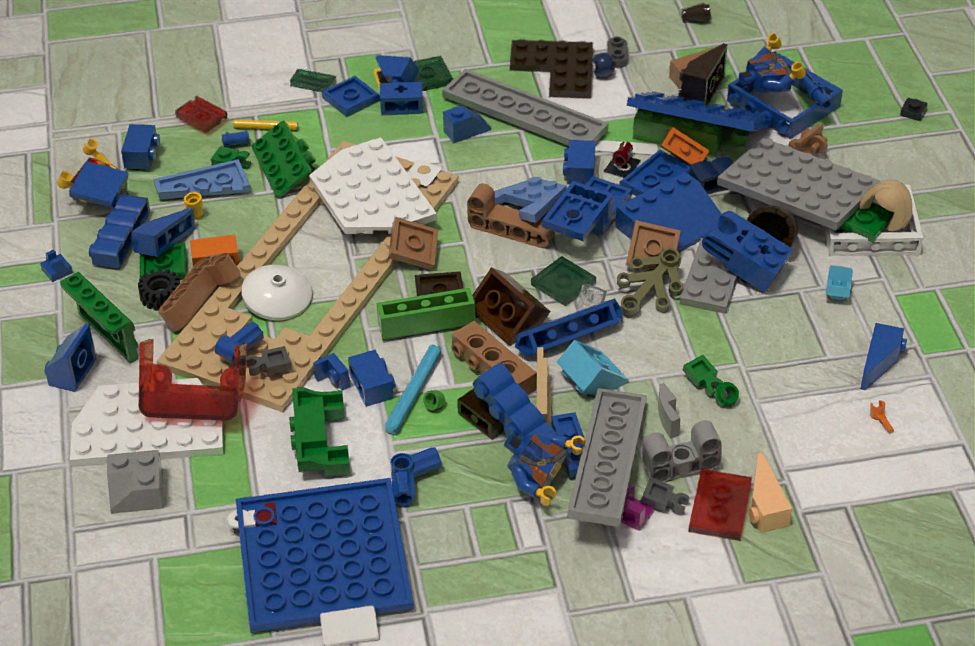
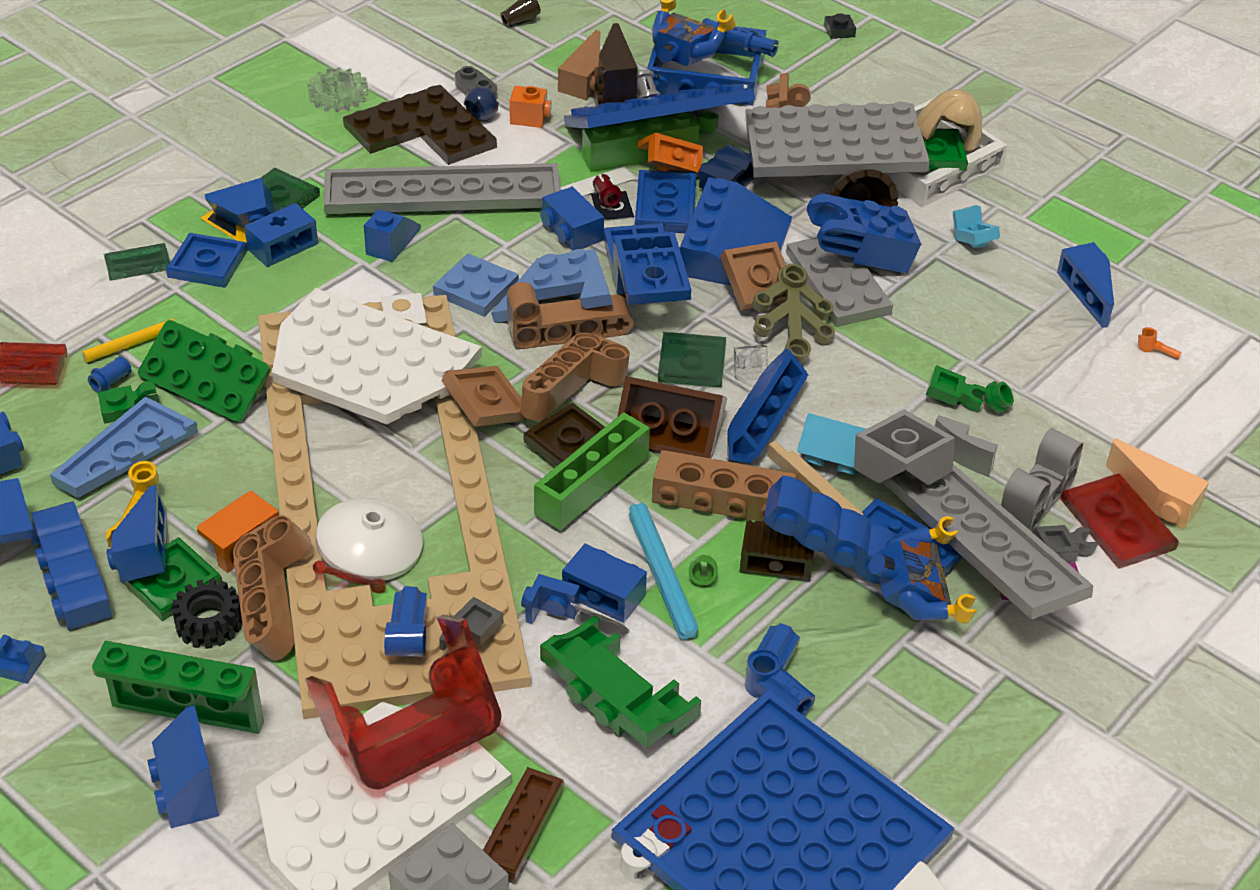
camera: 40 degrees left, 0 degrees up
none -> clear gear [307,67,369,112]
none -> clear red hinge [313,560,386,594]
none -> medium blue plate [433,254,519,317]
none -> reddish brown plate [483,767,564,882]
none -> orange brick [509,86,552,128]
none -> medium nougat beam [520,333,630,420]
none -> white sticker [571,603,629,630]
none -> light grey bush [637,70,660,98]
none -> light grey slope [854,409,955,485]

